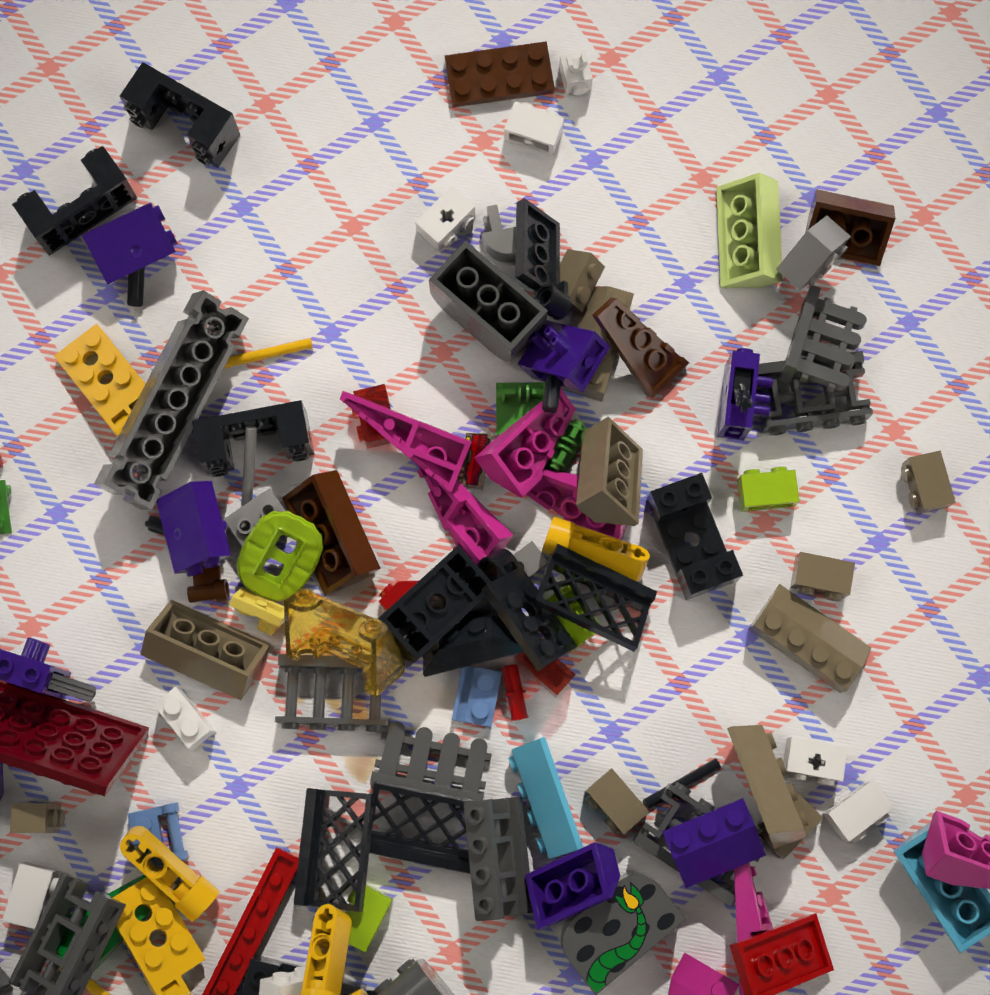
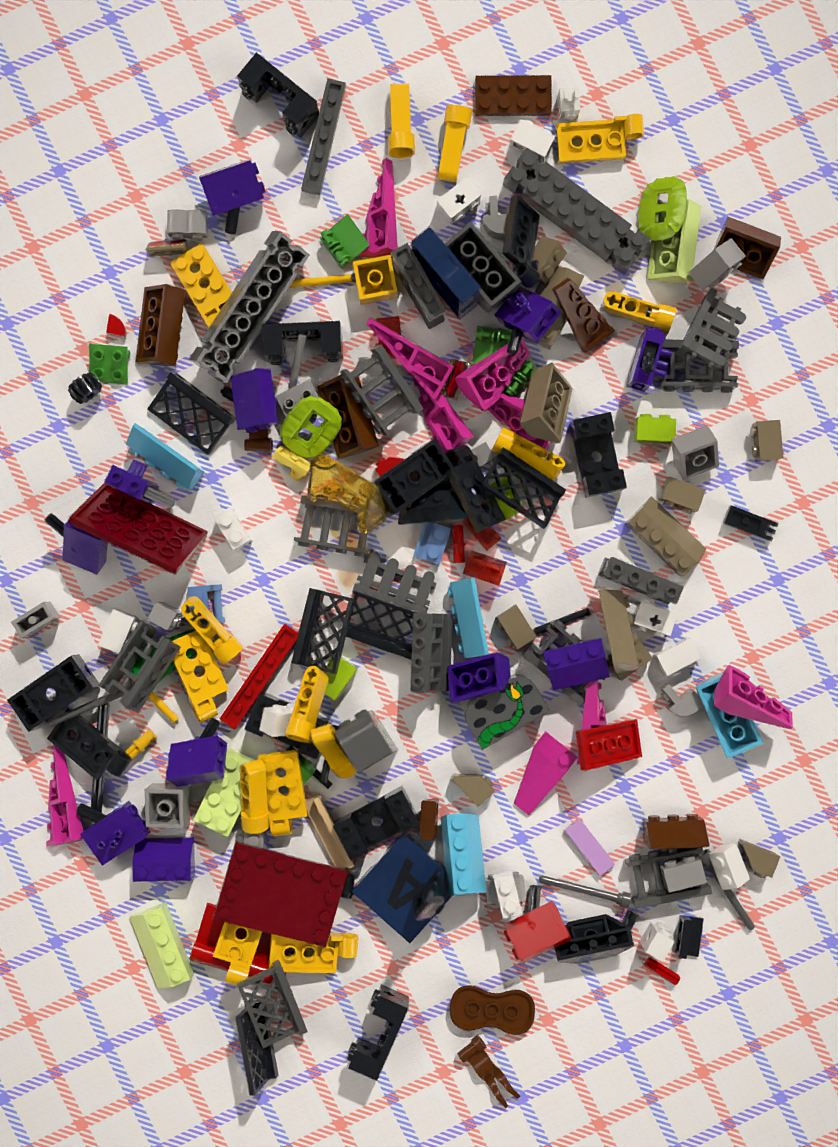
camera: 10 degrees right, 10 degrees up
dark tan brick [10,803,65,833] -> none
black plate [12,146,137,256] -> none
dark tan slope [140,600,270,700] -> none
none -> medium azure slope [126,423,204,490]
none -> reddish brown slope [135,284,185,366]
none -> dark tan slope [146,239,188,257]
none -> black fence [147,372,236,455]
none -> light grey brick [147,602,184,630]
none -> light grey brick [167,209,208,241]
none -> dark grey plate [301,78,346,196]
none -> bright green hinge [320,214,370,269]
none -> dark grey fence [340,345,423,436]
none -> yellow brick [353,255,398,305]
none -> dark pink wedge [358,158,398,258]
none -> yellow beam [388,83,415,159]
none -> dark grey fence [391,242,447,329]
none -> dark blue tile [411,226,481,320]
none -> yellow beam [438,105,473,183]
none -> clear red brick [462,550,507,586]
none -> dark grey brick [503,148,651,275]
none -> yellow hinge [556,114,644,164]
none -> dark grey fence [597,557,684,604]
none -> yellow beam [602,291,677,334]
none -> lime piece [637,176,687,241]
none -> light grey brick [660,683,704,716]
none -> light grey brick [671,425,719,480]
none -> black hinge [723,505,779,542]

